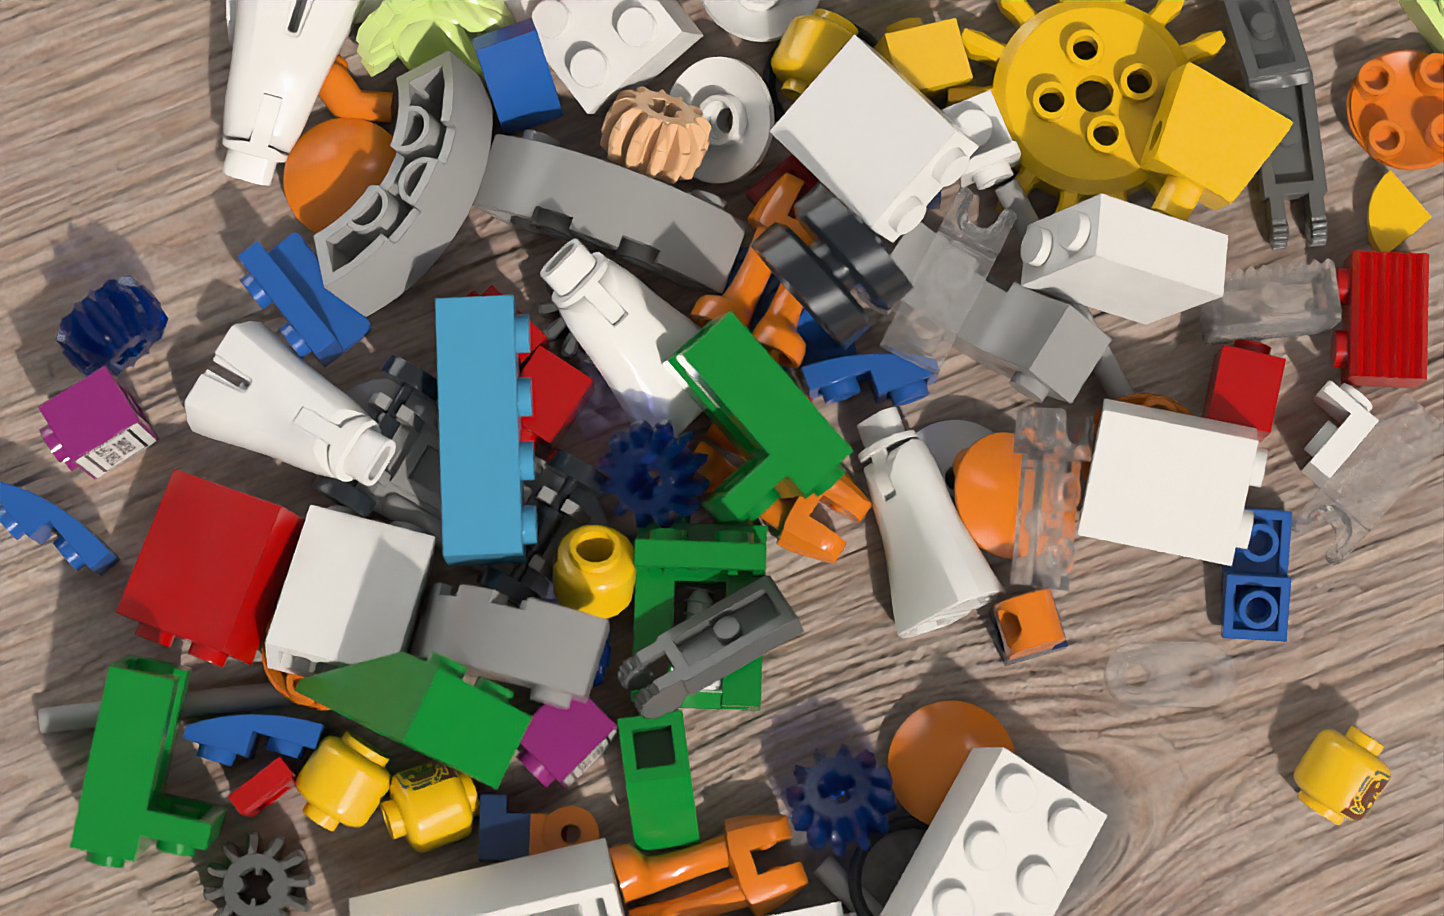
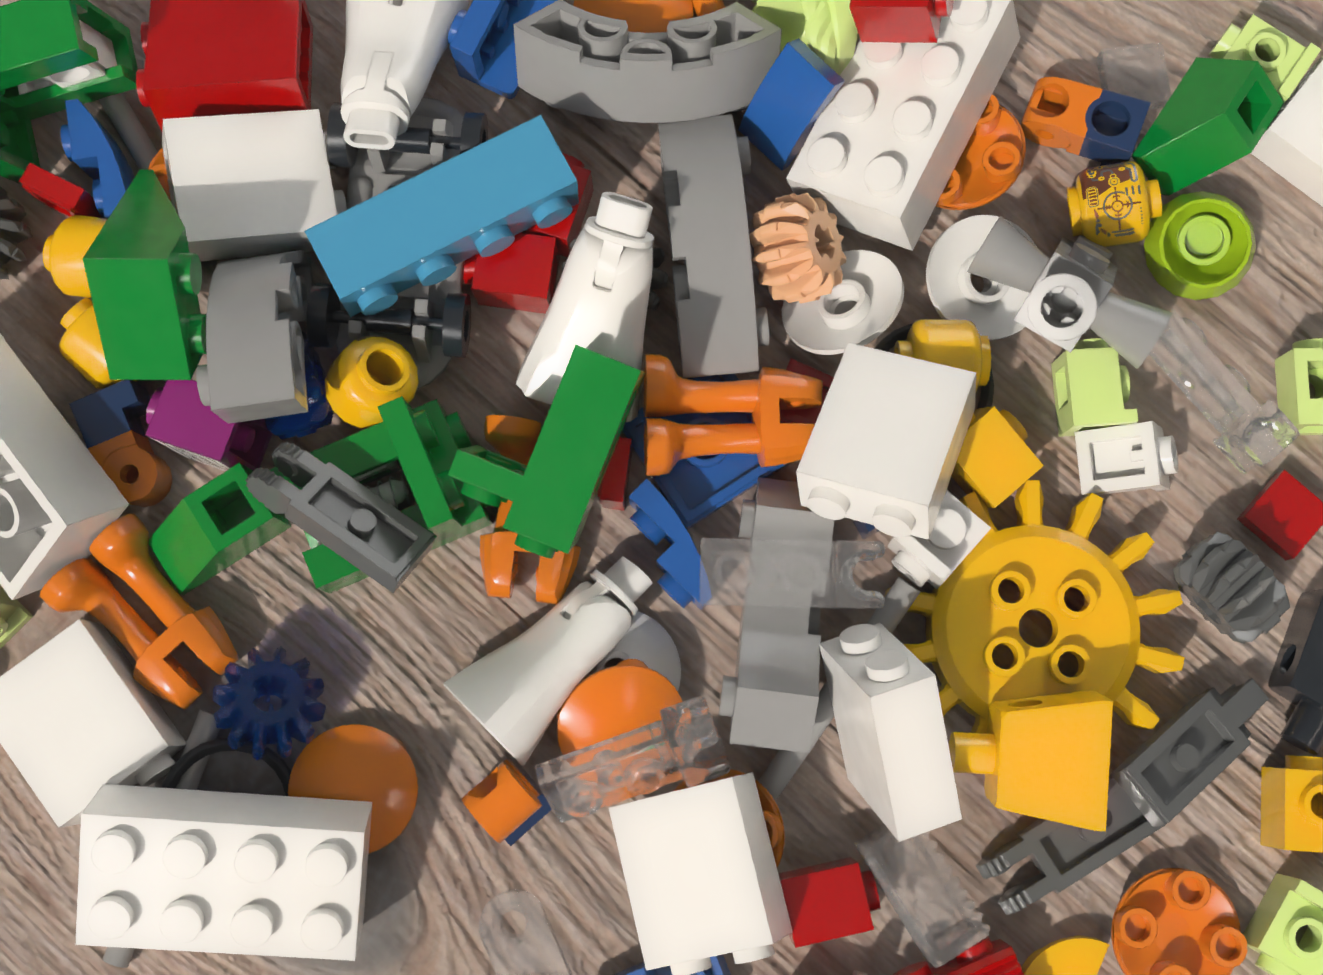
camera: 65 degrees right, 0 degrees up
clear blue gear [597,419,710,529] -> none
black wheel [750,182,914,350] -> none

